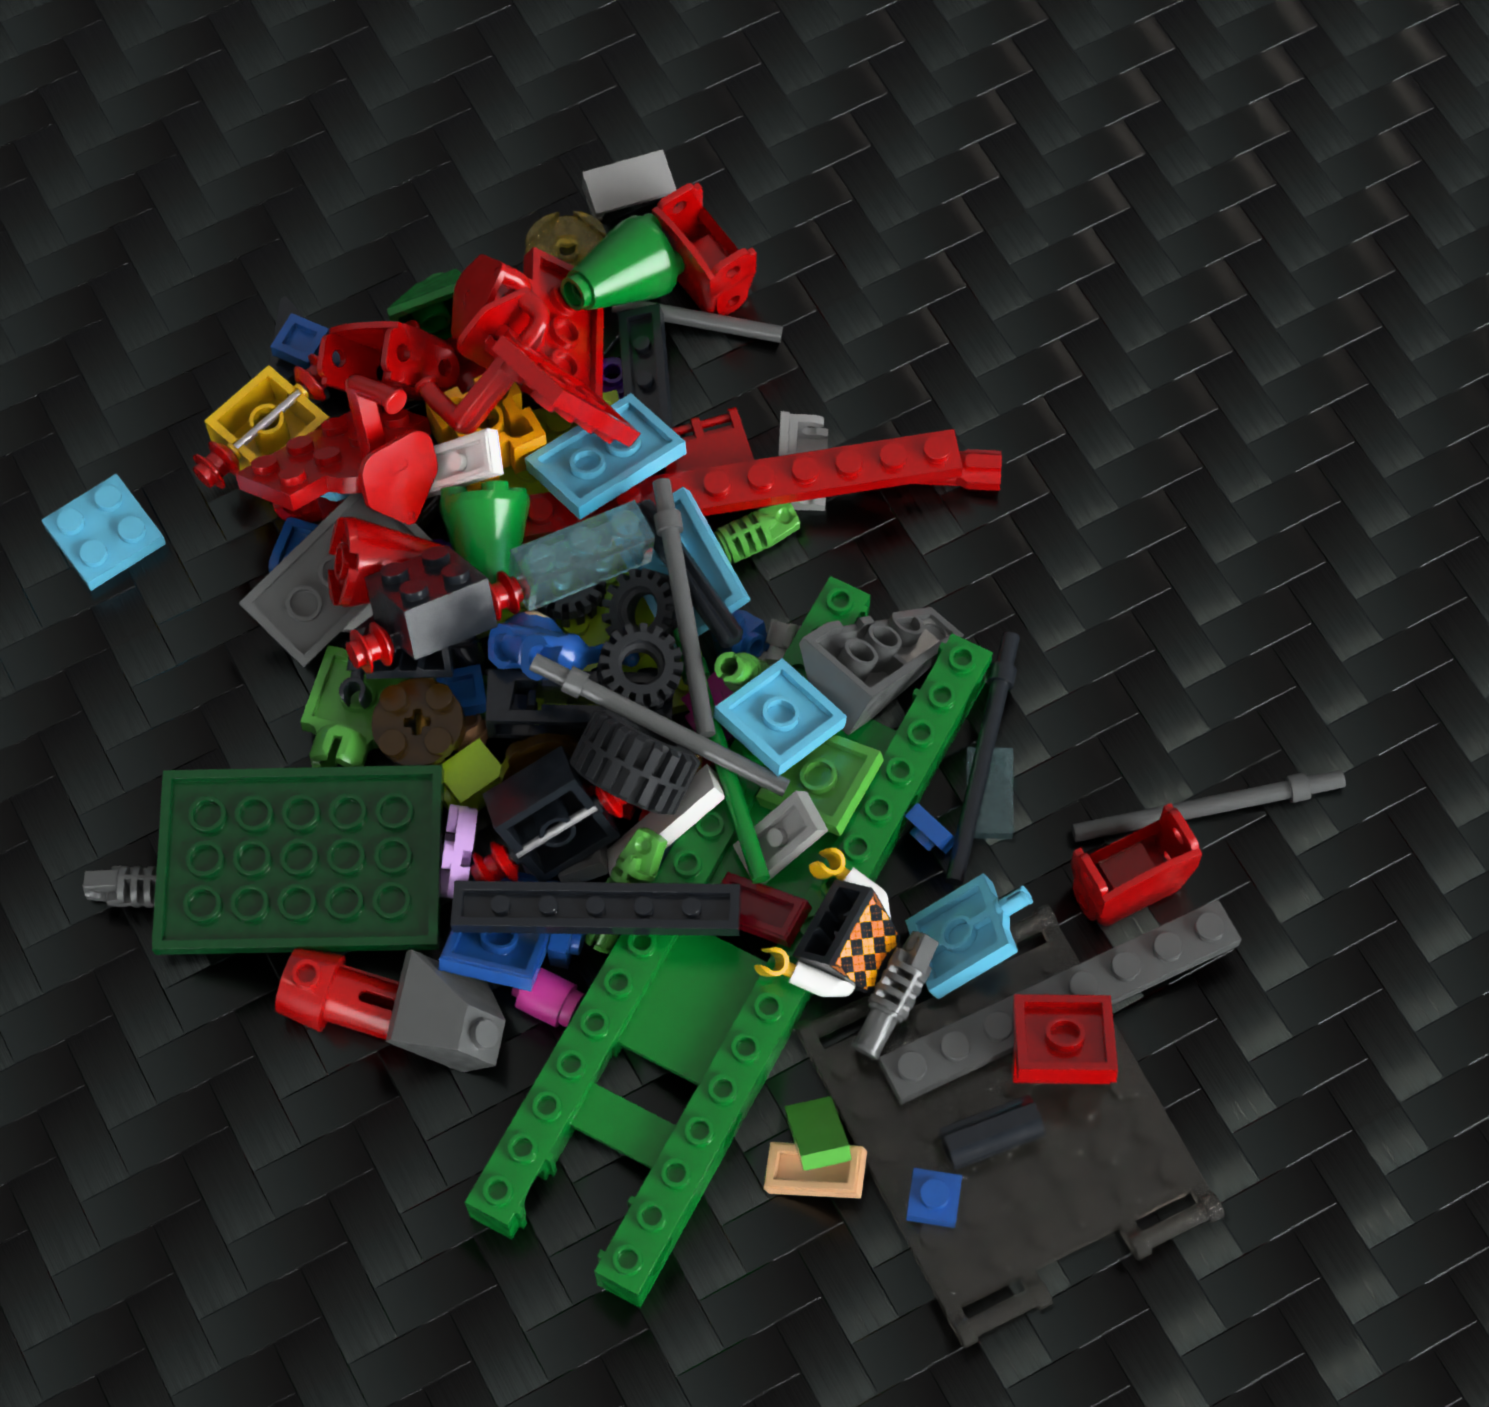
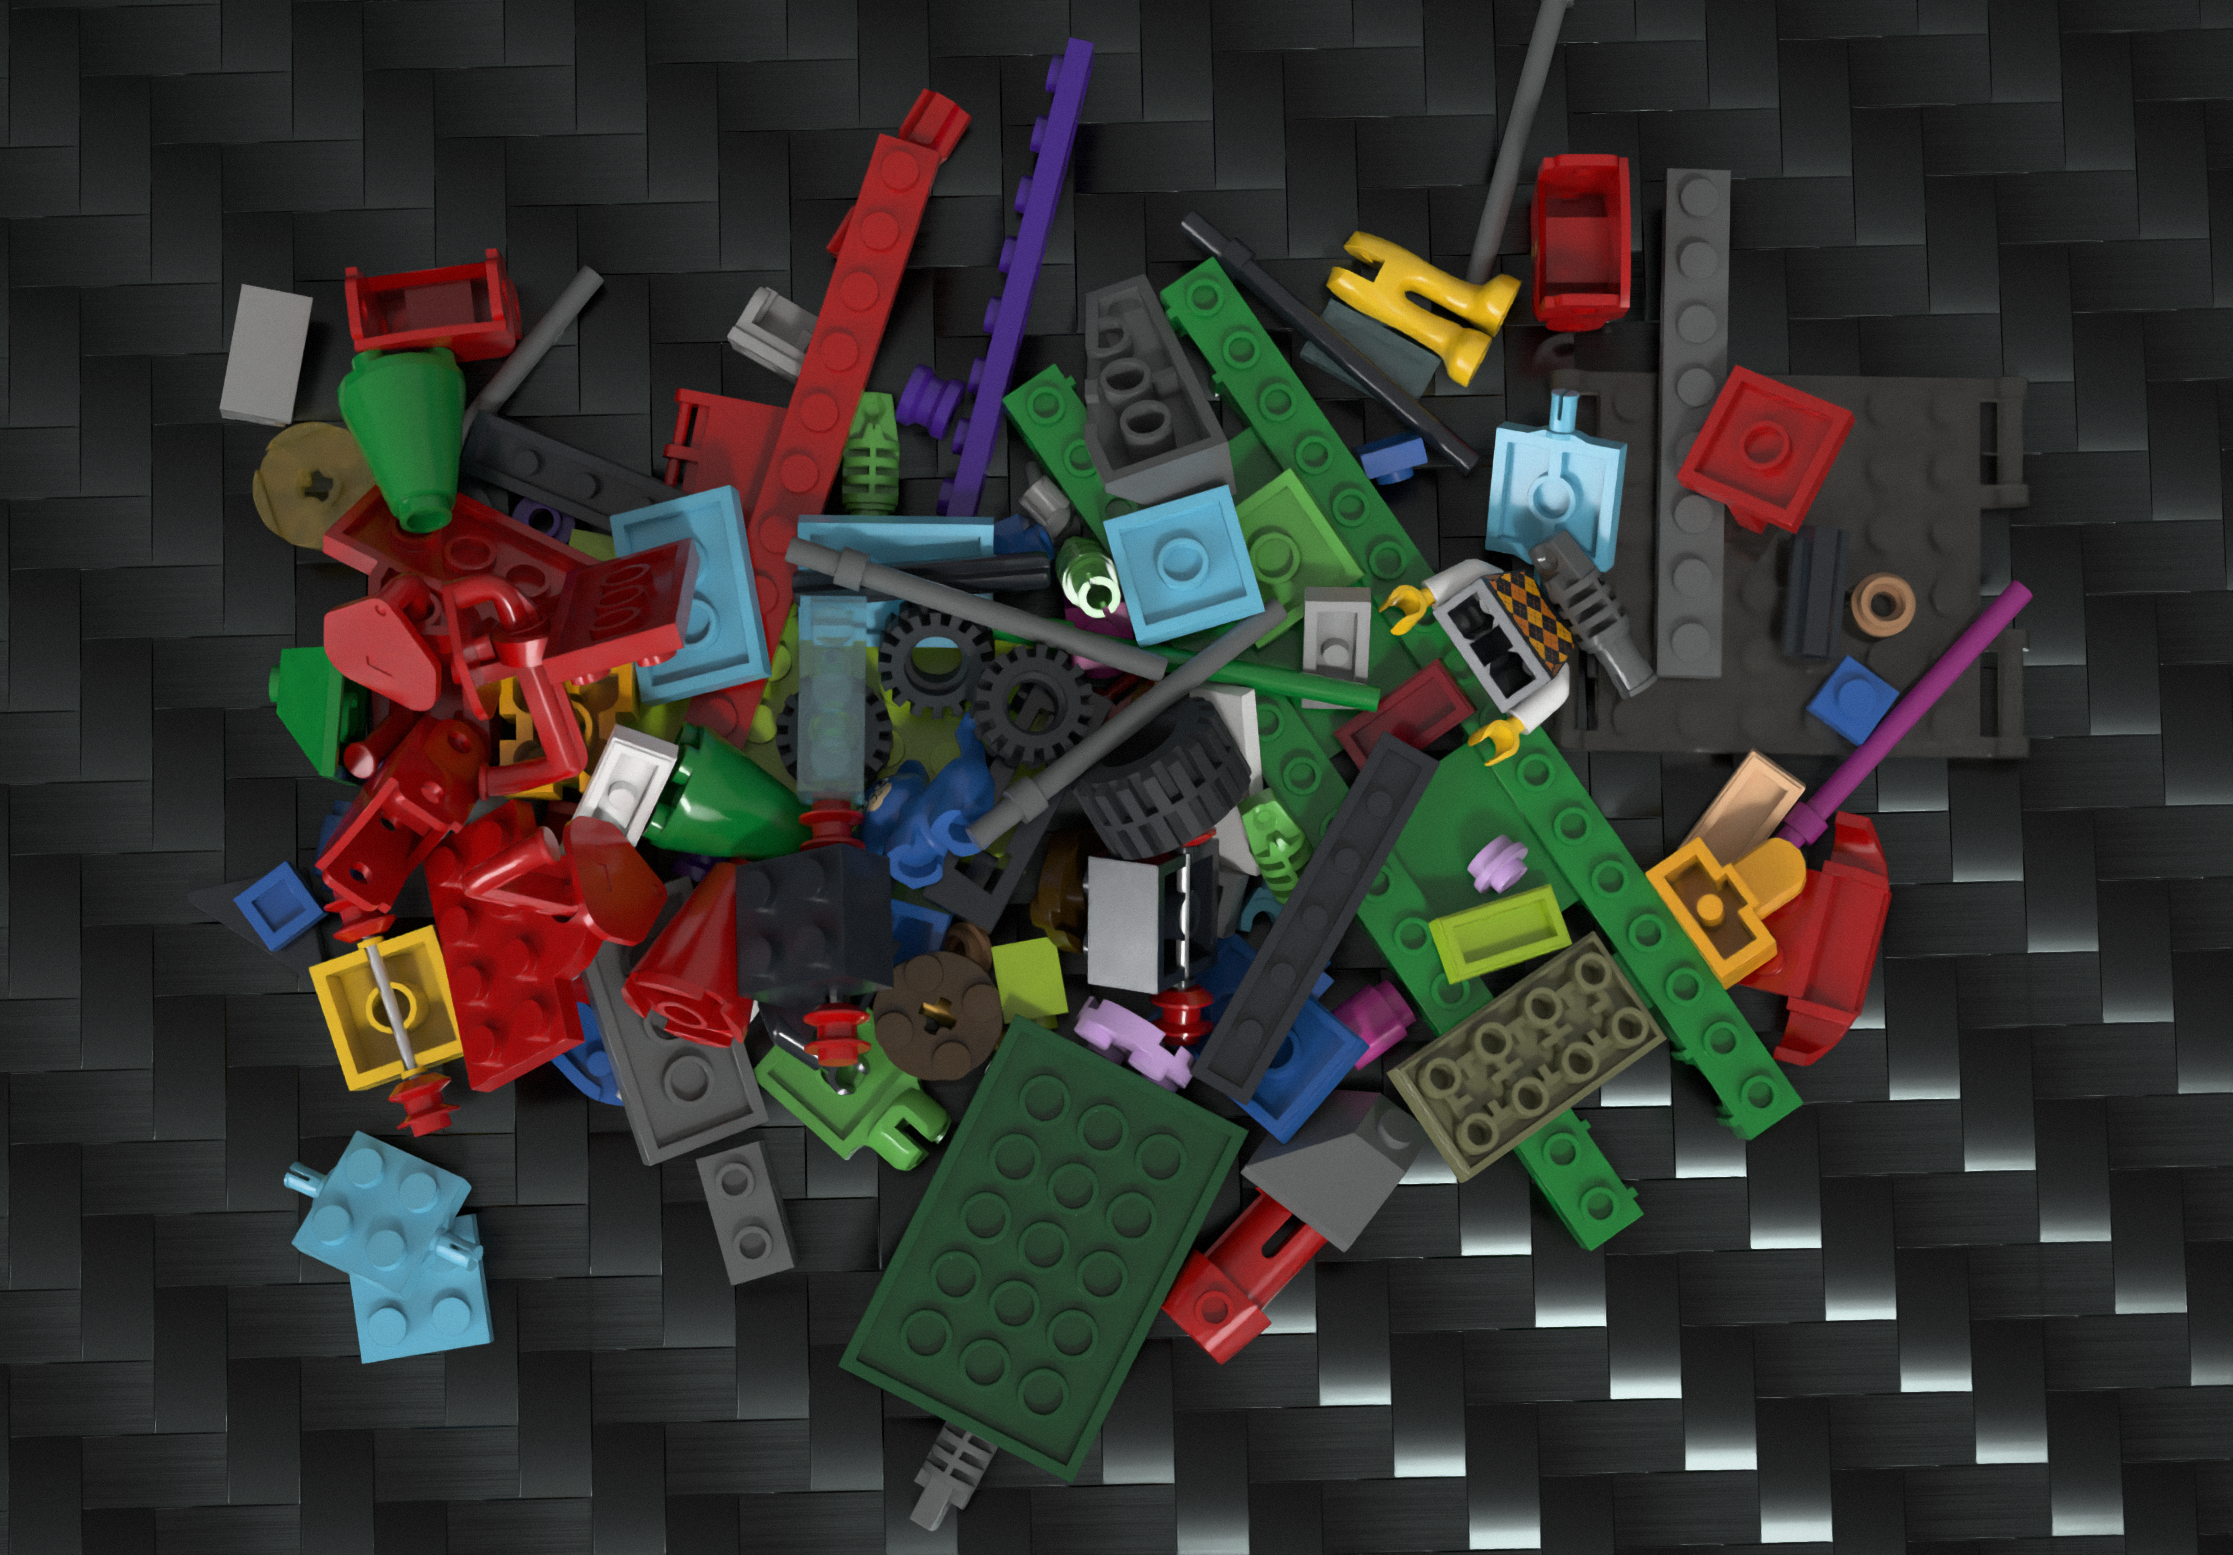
camera: 65 degrees left, 20 degrees up
bright green tile [784,1096,852,1171] -> none
none -> medium azure plate [284,1130,483,1301]
none -> dark grey brick [696,1139,801,1286]
none -> dark purple wheel [895,363,967,441]
none -> dark purple plate [936,37,1095,517]
none -> yellow piece [1326,231,1522,387]
none -> olive tile [1387,931,1667,1183]
none -> lime tile [1428,884,1572,985]
none -> lavender plate [1467,834,1528,894]
none -> light orange brick [1645,836,1806,990]
none -> red plate [1735,810,1892,1066]
none -> magenta bar [1774,580,2033,849]
none -> medium nougat plate [1850,572,1916,637]

